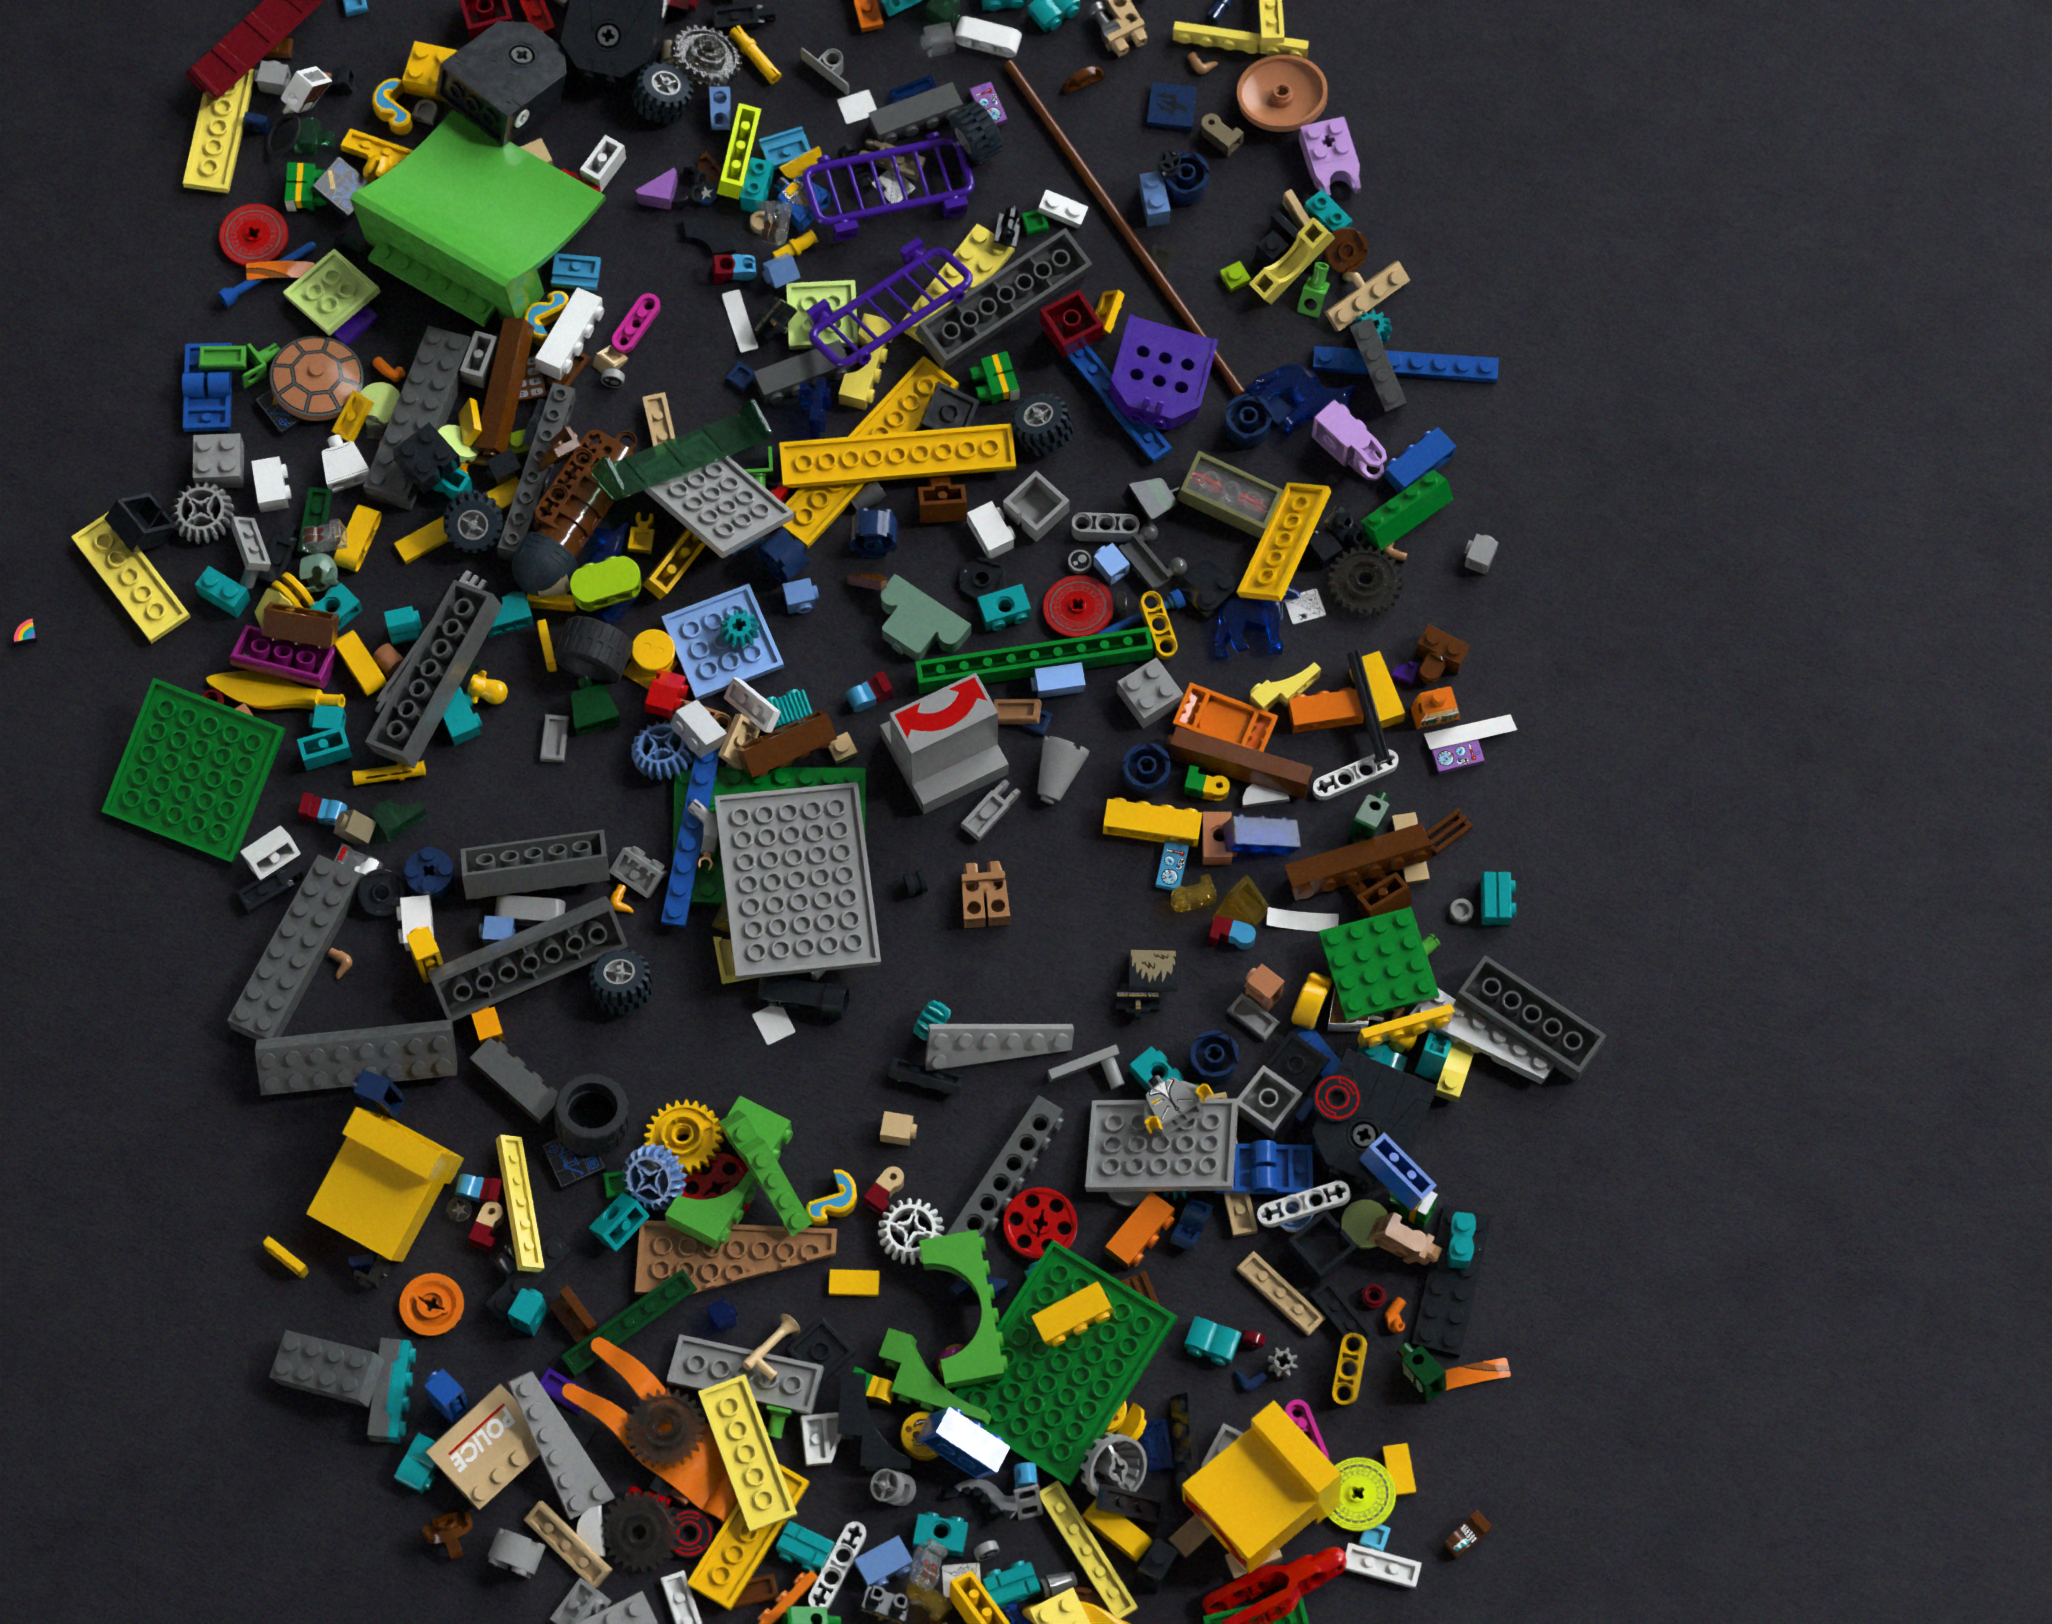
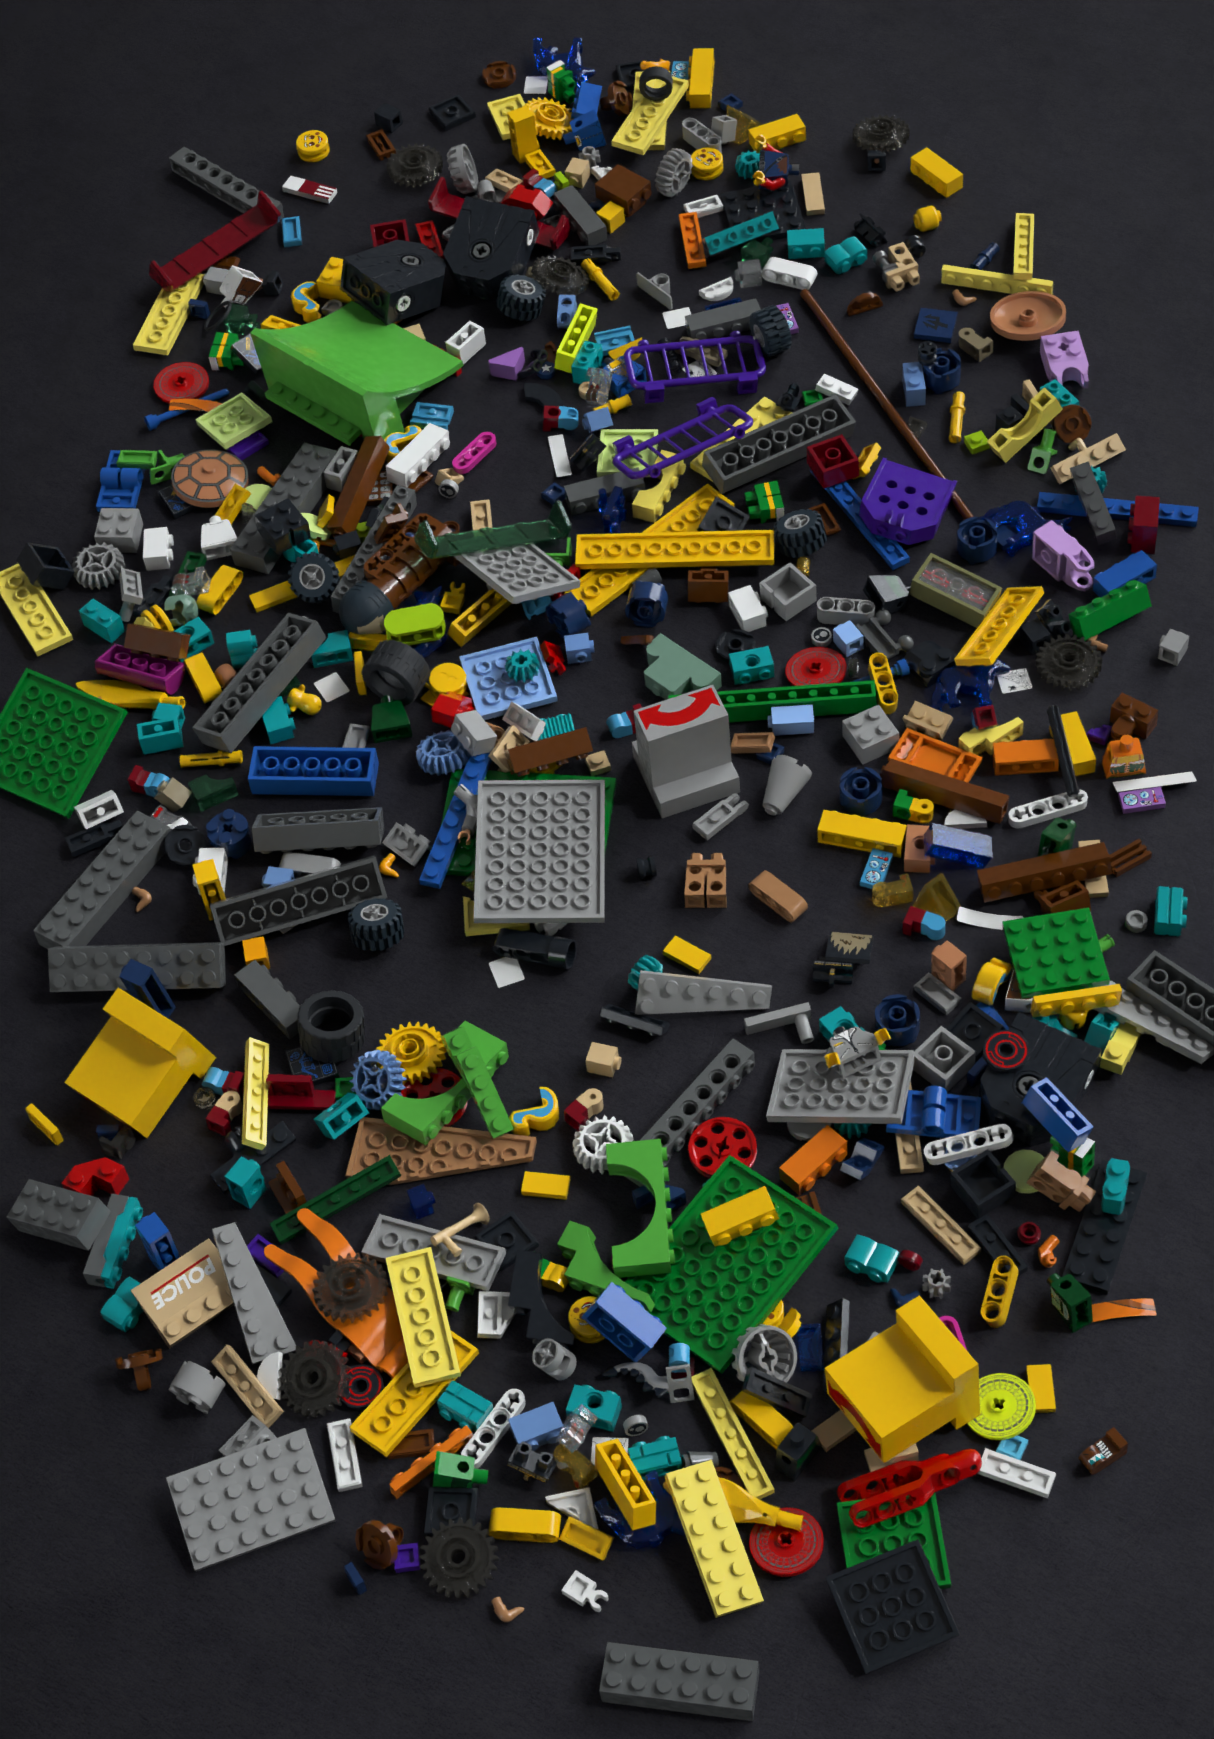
camera: 15 degrees right, 15 degrees down
orange gear [399,1273,464,1337] -> none
none -> red brick [61,1157,129,1196]
none -> blue brick [248,746,379,796]
none -> dark red bracket [266,1074,336,1110]
none -> white sticker [314,672,350,702]
none -> red plate [540,641,566,675]
none -> yellow tile [663,936,711,974]
none -> white tile [699,277,733,301]
none -> medium nougat beam [748,870,808,923]
none -> clear yellow piece [796,557,811,577]
none -> reddish brown tile [809,503,841,537]
none -> tan bracket [902,701,953,740]
none -> yellow pin [949,392,965,443]
none -> dark red leg [971,705,998,730]
none -> dark red brick [1127,496,1160,554]

